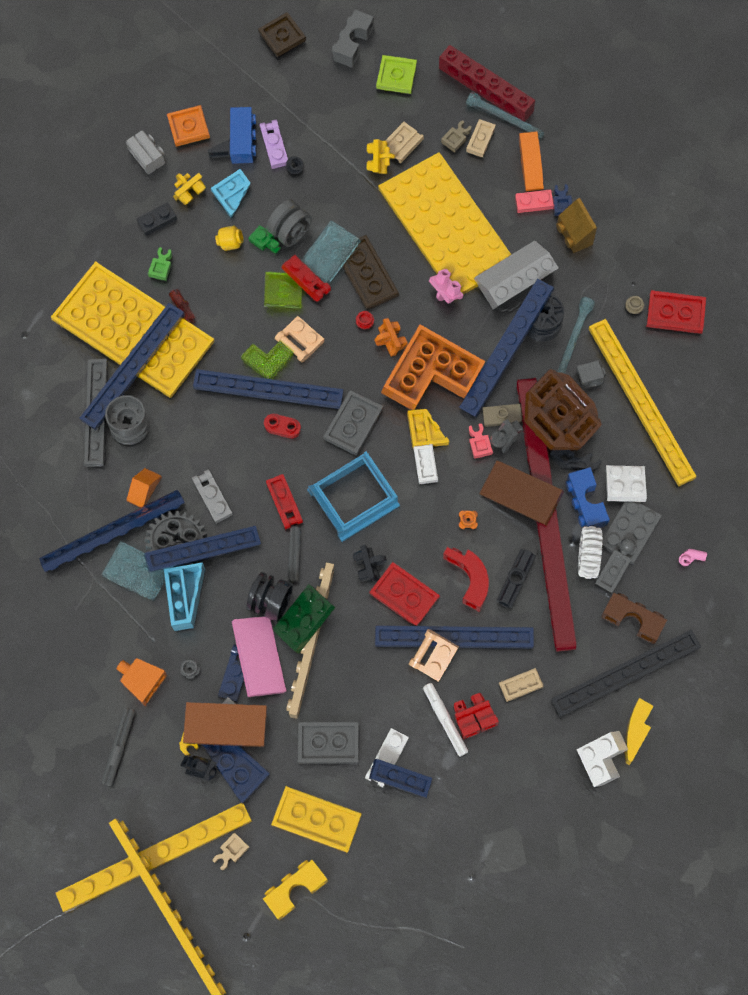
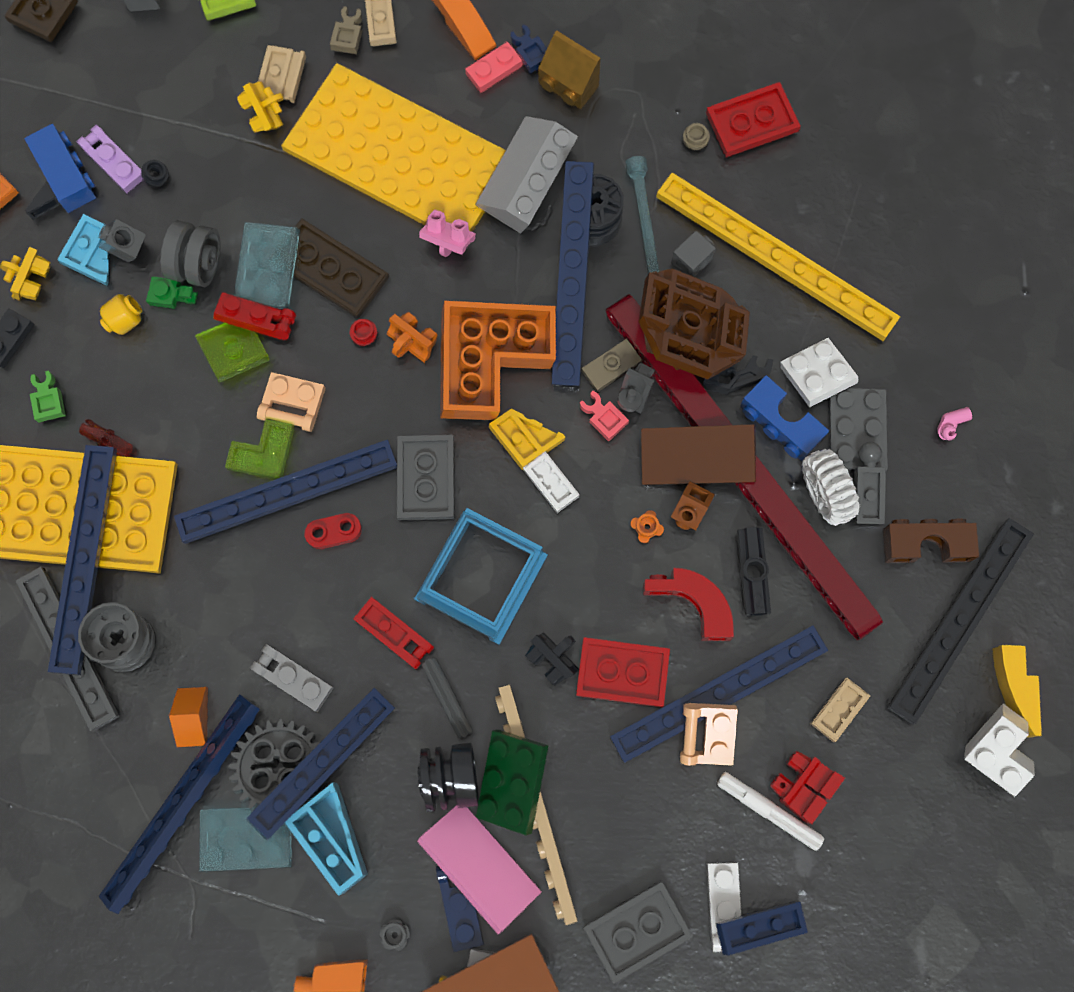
camera: 30 degrees left, 5 degrees up
none -> dark grey brick [98,219,146,263]
none -> dark orange brick [671,481,715,530]

